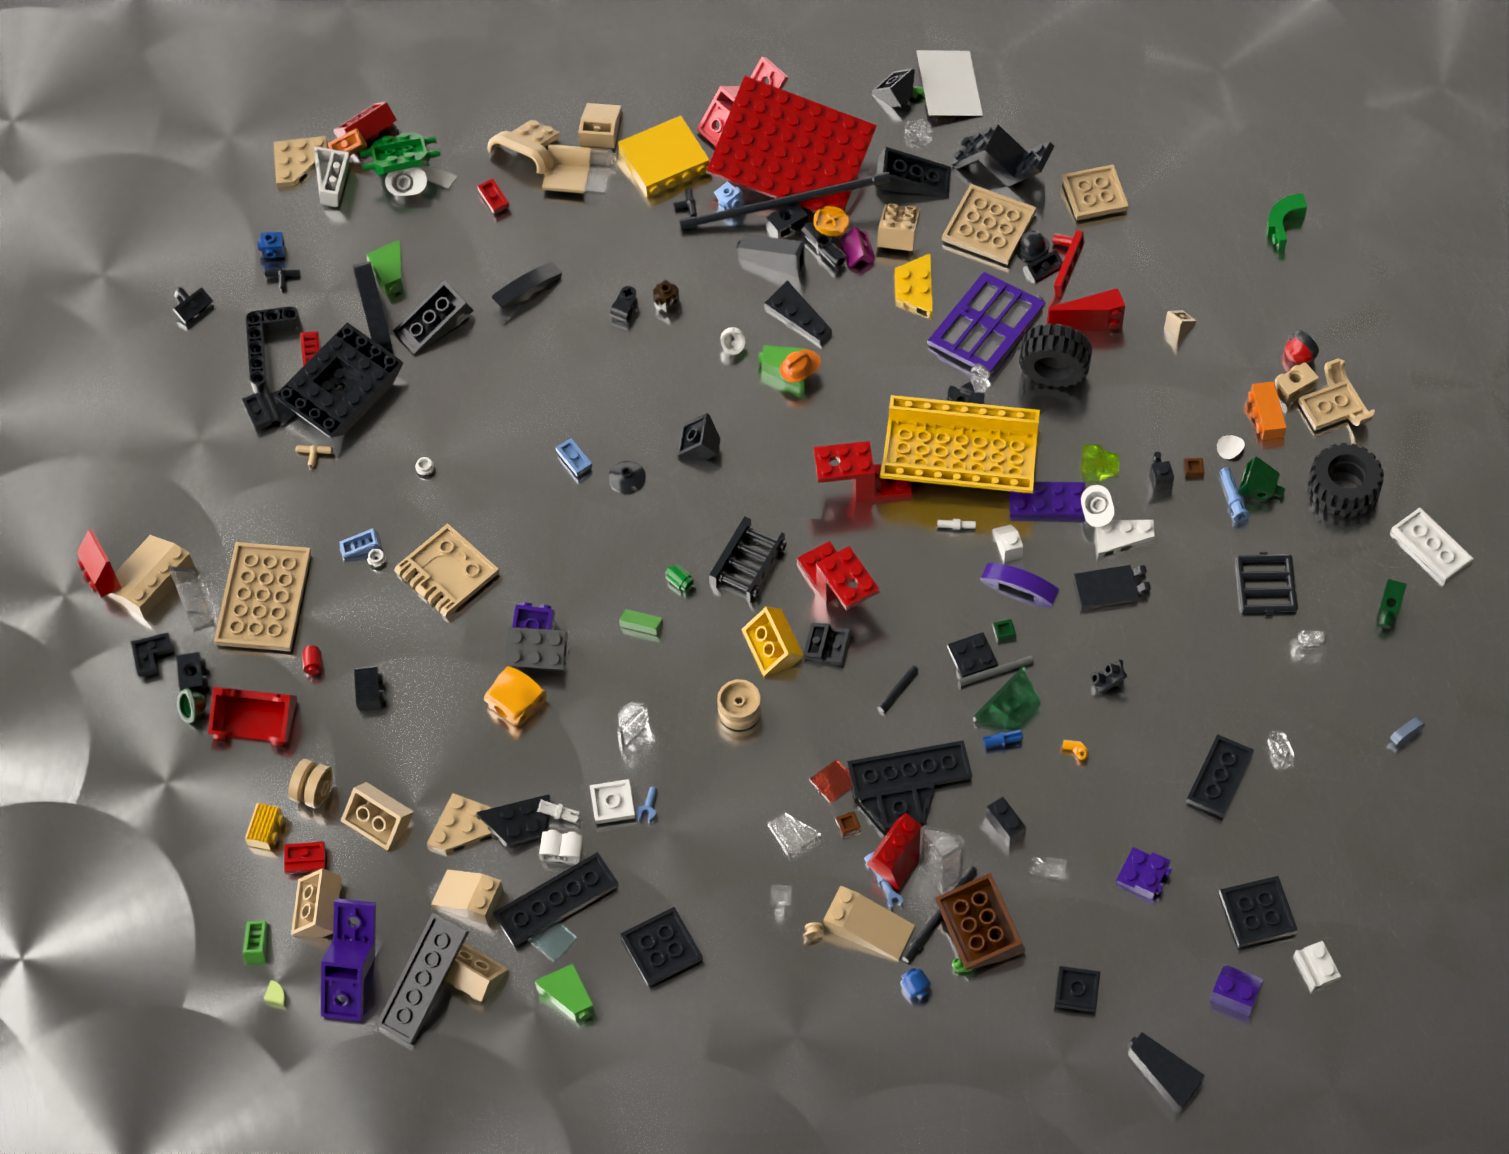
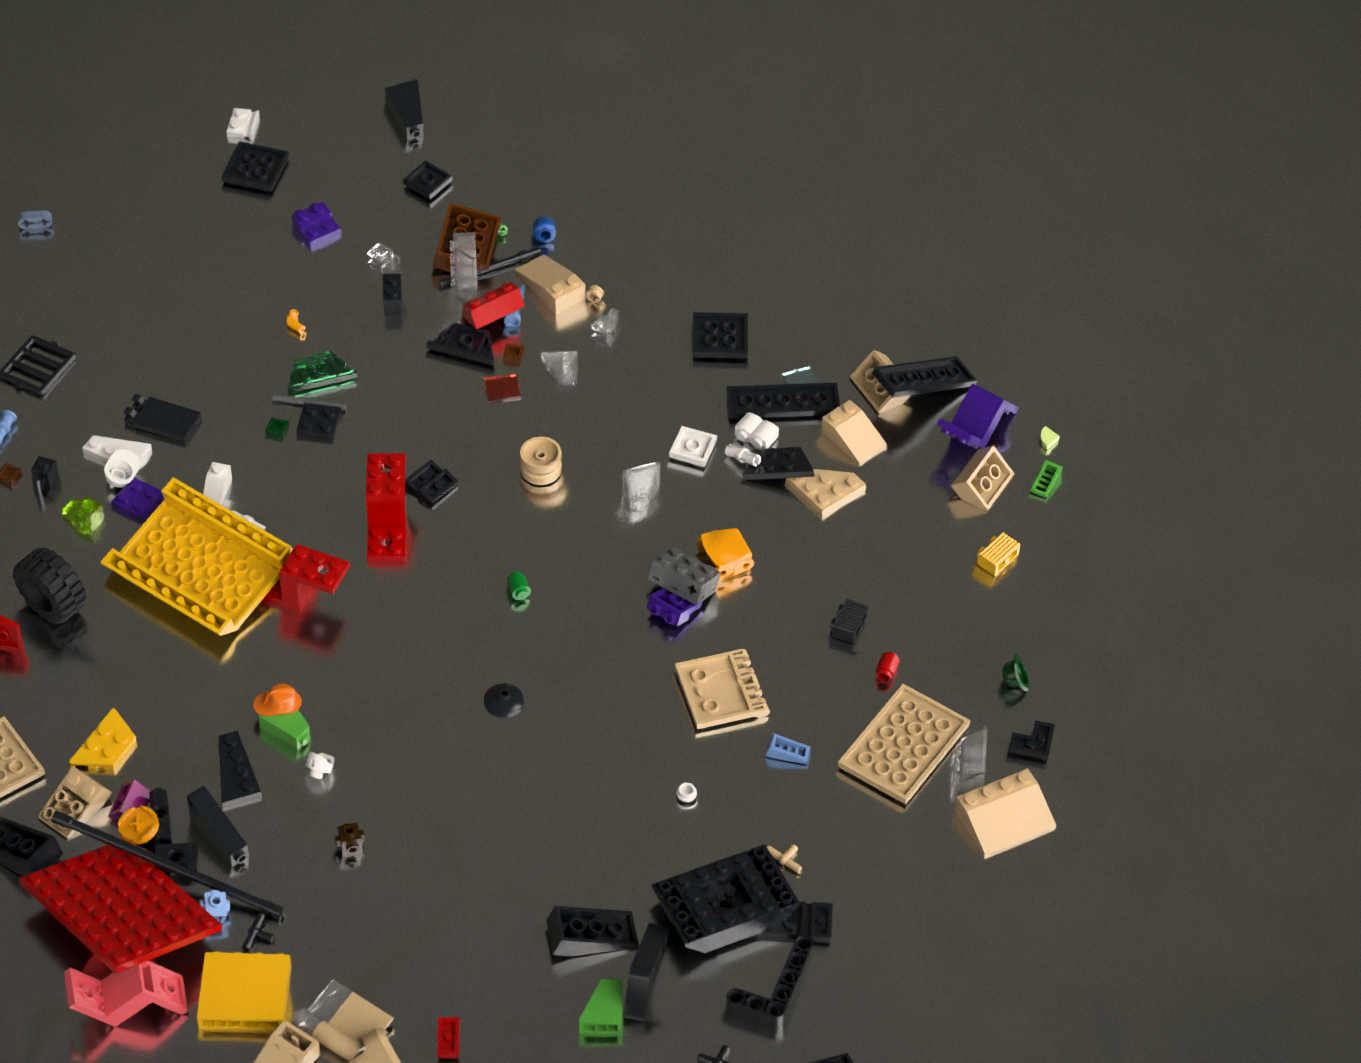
camera: 155 degrees left, 10 degrees down
slope [77,529,122,598] -> none
black brick [176,652,209,695] -> none
red windscreen [208,687,297,746] -> none
red plate [284,841,325,874] -> none
tan wheel [288,759,333,808] -> none
red slope [300,331,321,366] -> none
tan slope [341,782,414,851] -> none
white plate [367,549,386,567] -> none
black slope [492,262,562,309] -> none
bright green slope [535,964,595,1021] -> none
medium blue plate [556,438,593,477] -> none
black piece [610,286,638,322] -> none
bright green slope [619,609,662,636] -> none
medium blue bar [636,787,658,824] -> none
black slope [677,413,721,460] -> none
black fence [709,516,787,602] -> none
yellow slope [741,607,804,677] -> none
black plate [847,740,972,800] -> none
black bar [877,665,918,712] -> none
dark purple door [928,272,1046,381] -> none
black plate [948,382,985,404] -> none
dark purple slope [980,563,1059,606] -> none
blue axle [983,730,1023,749] -> none
black hips [1090,659,1127,693] -> none
black plate [1186,734,1254,818] -> none
dark purple slope [1210,964,1264,1016] -> none
clear beam [1267,730,1294,767] -> none
clear hair [1297,629,1327,650] -> none

